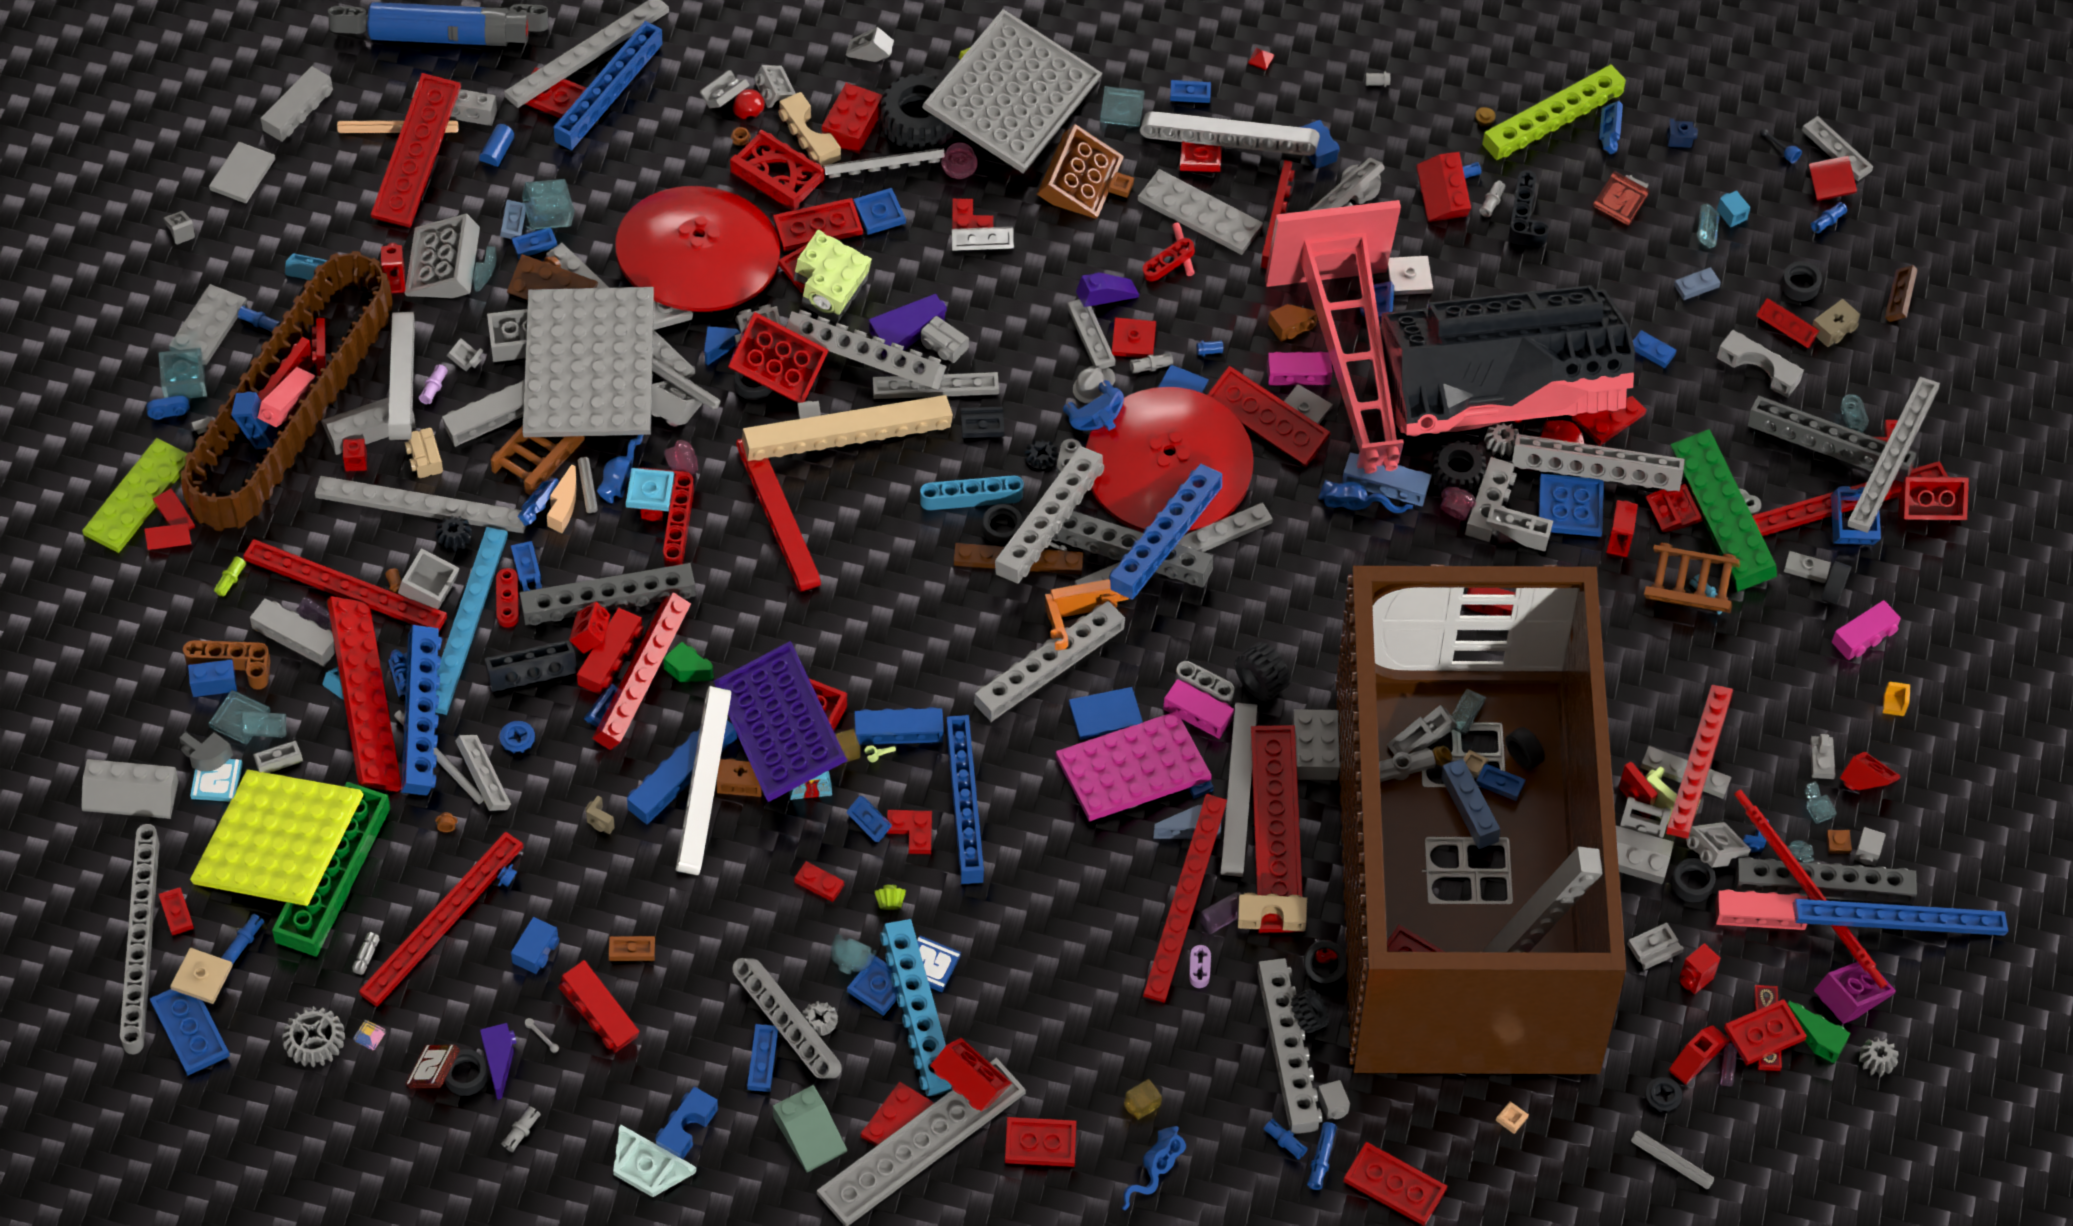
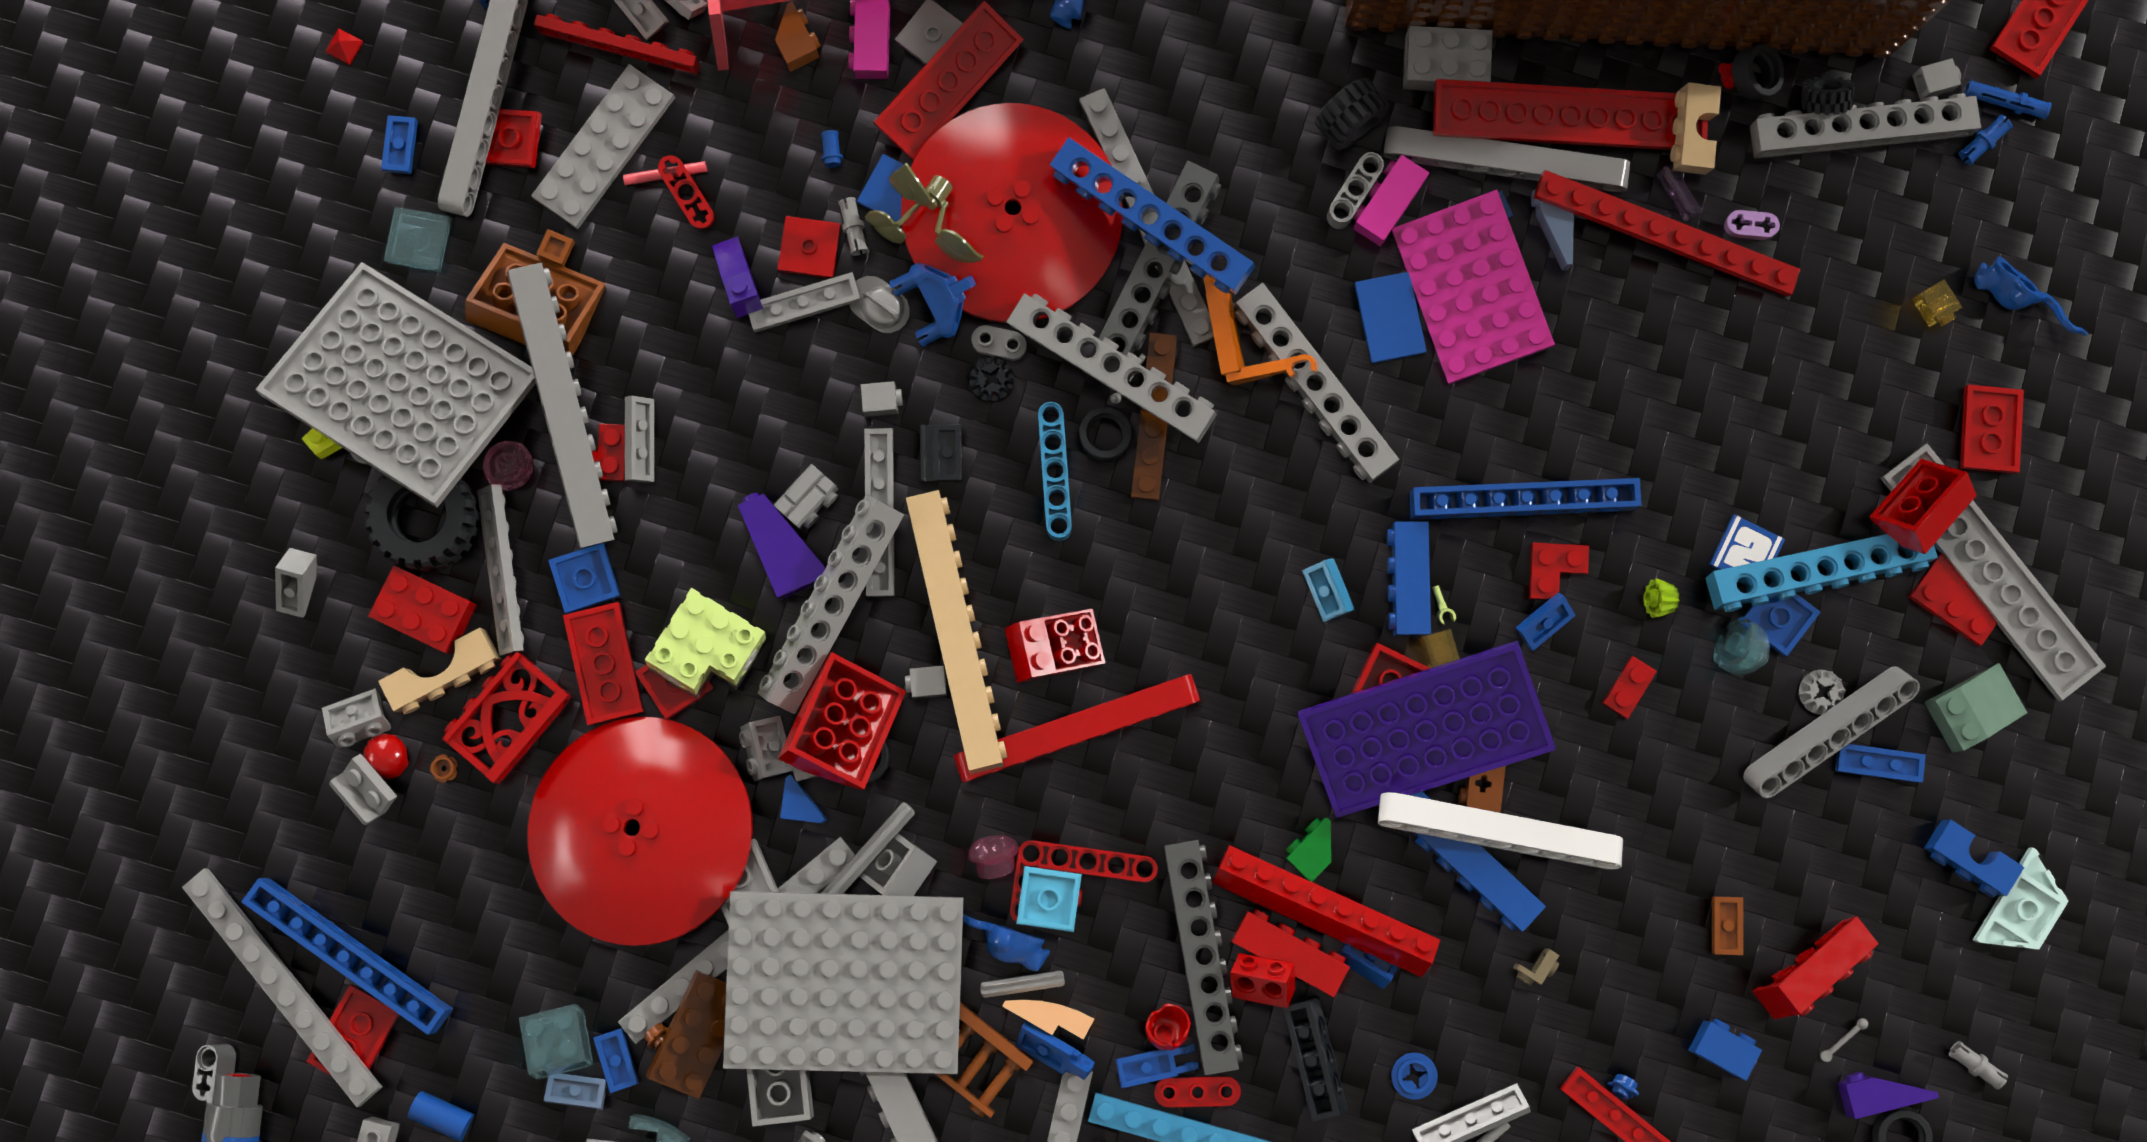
camera: 85 degrees left, 25 degrees up
none -> light grey brick [507,262,617,548]
none -> light grey brick [861,381,903,417]
none -> olive plant [865,163,984,263]
none -> red slope [1004,609,1105,683]
none -> red hair [1145,1003,1191,1051]
none -> dark azure slope [1302,558,1354,622]

